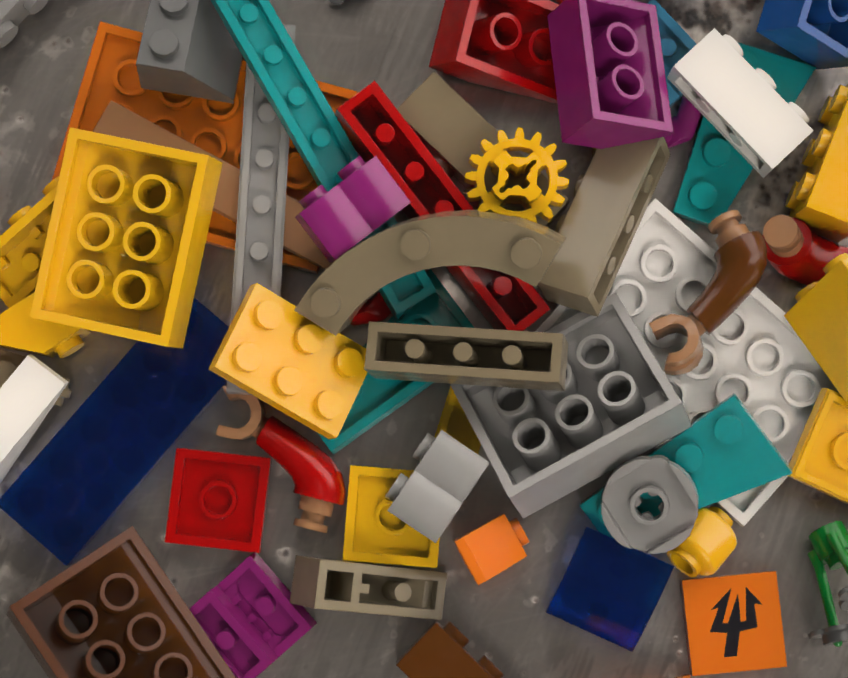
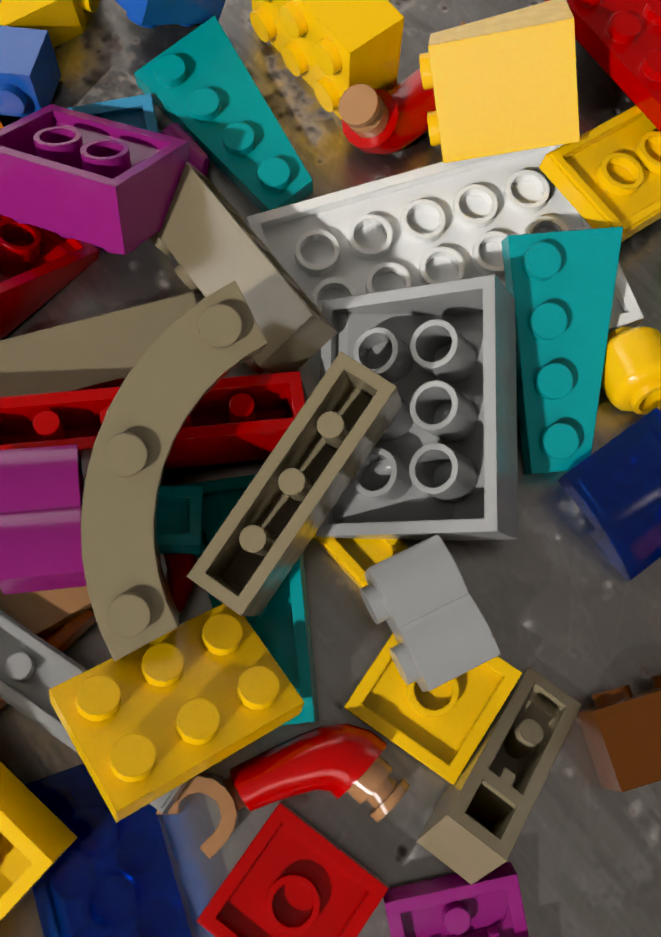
camera: 60 degrees left, 10 degrees down
orange slope [453,514,530,585] -> none
yellow gear [464,127,569,223] -> none
light grey plate [601,455,699,554] -> none
piece [649,210,767,375] -> none
white brick [667,28,814,178] -> none

